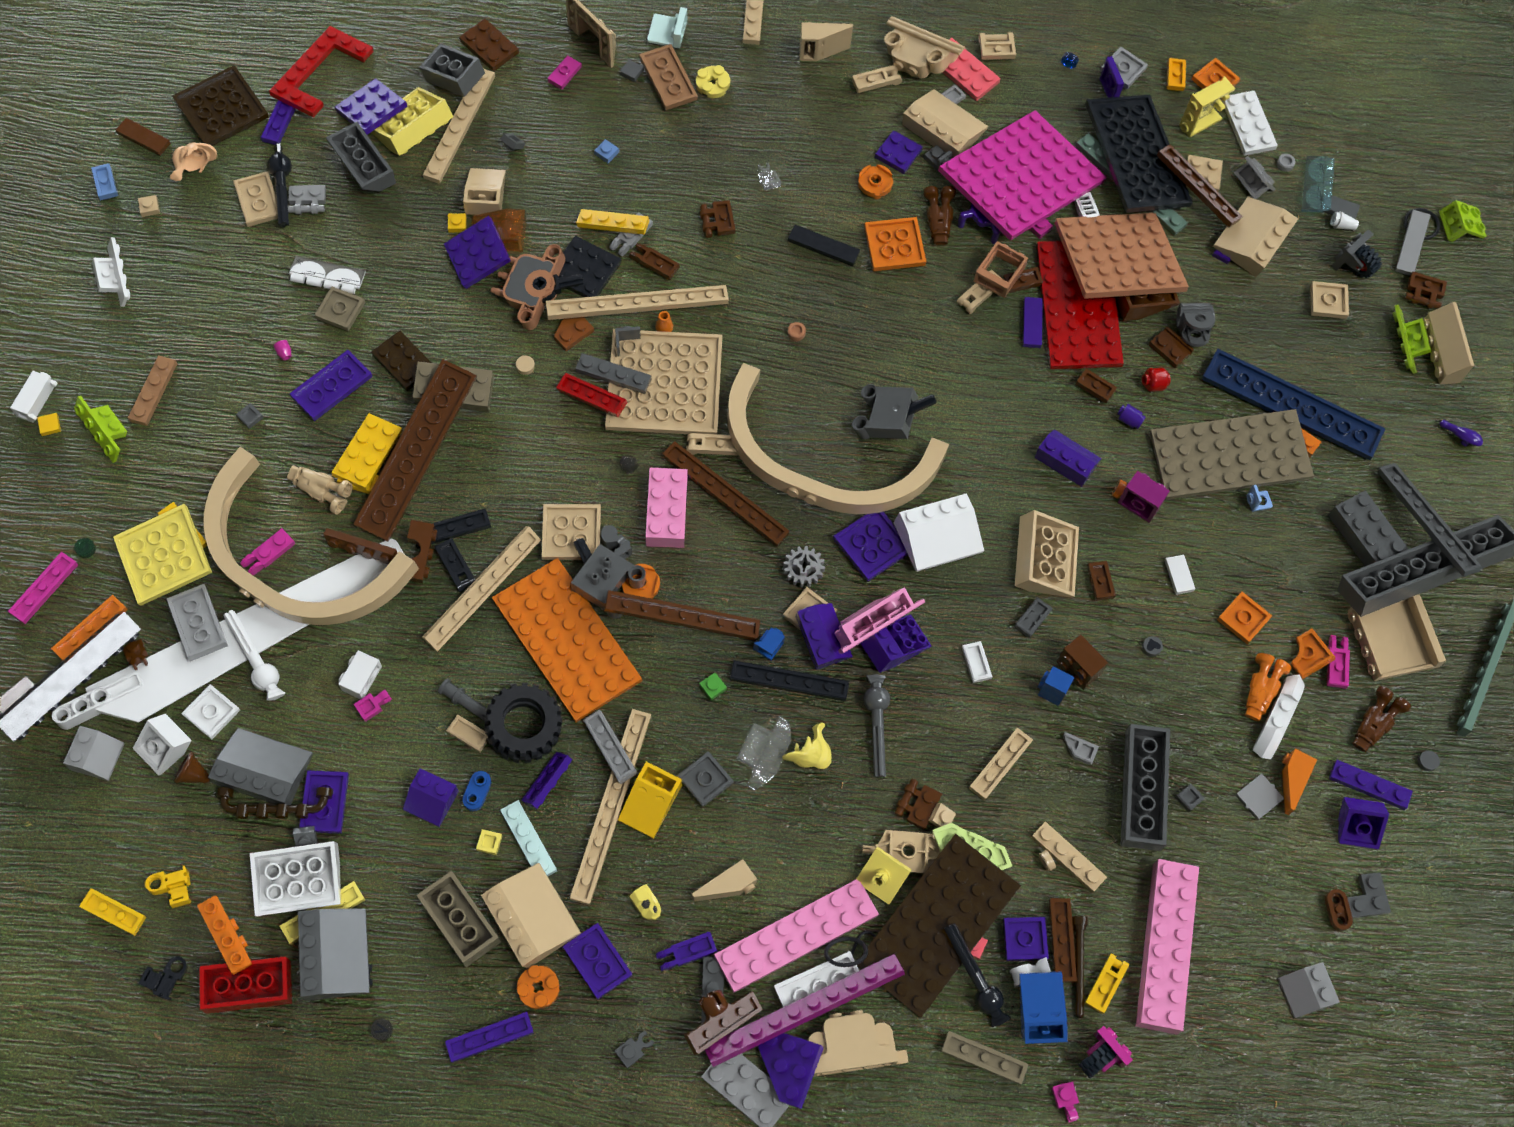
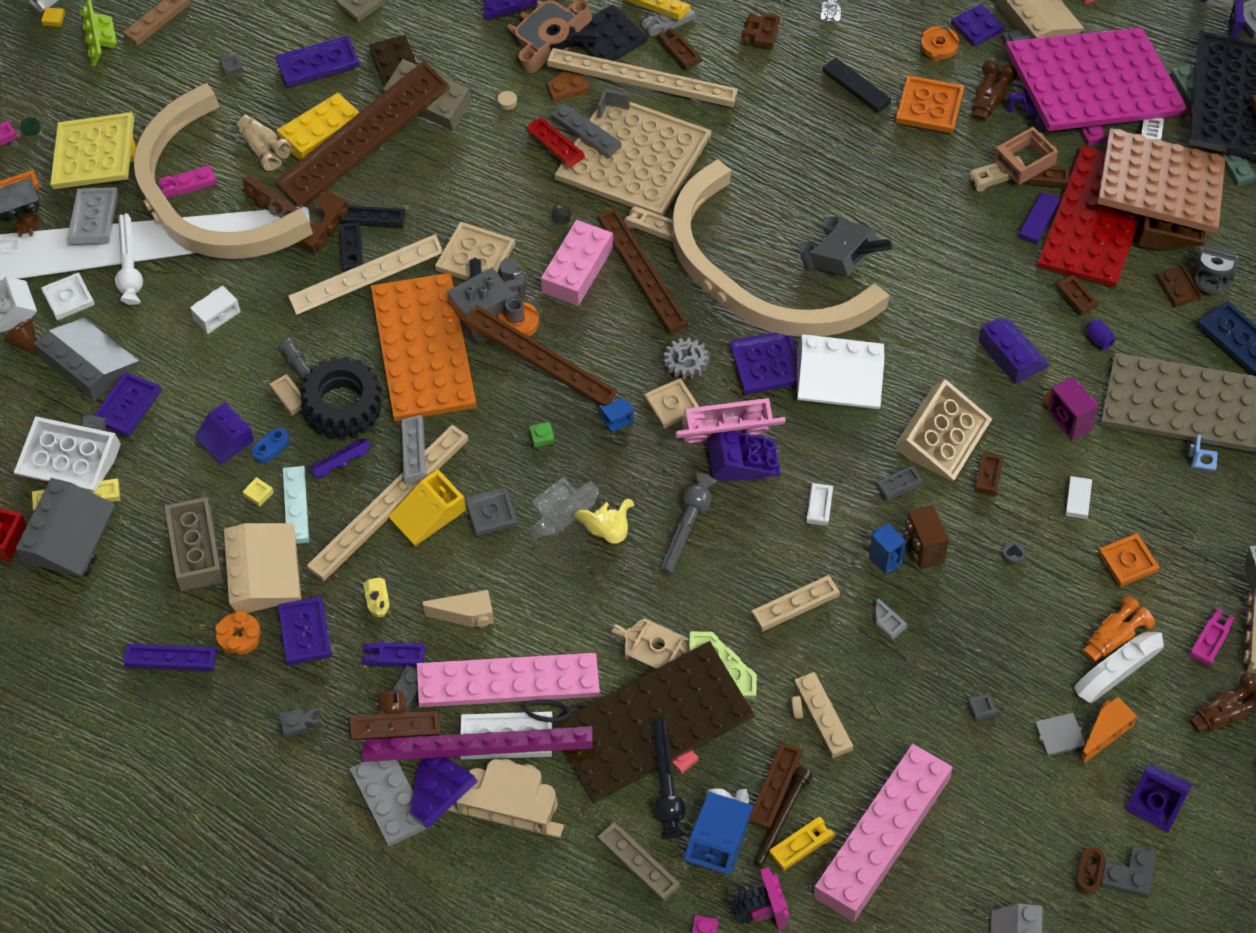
camera: 30 degrees right, 10 degrees down
dark brown bar [216,787,333,819] -> none
dark pink hose [273,340,292,360] -> none
dark pink plate [354,690,392,722] -> none
clear smoke tile [371,1018,393,1041] -> none
orange cone [655,311,673,332] -> none
black tile [730,660,849,701] -> none
nougat tile [787,322,806,341] -> none
dark purple slope [795,603,853,670] -> none
light yellow tile [857,847,912,905] -> none
reddish brown plate [894,779,942,830] -> none
tan plate [928,803,956,828] -> none
dark purple plate [1003,917,1049,961] -> none
dark grey brick [1120,724,1170,851] -> none
red head [1141,368,1171,392] -> none
orange tile [1290,628,1335,679] -> none
dark purple plate [1329,760,1413,811] -> none

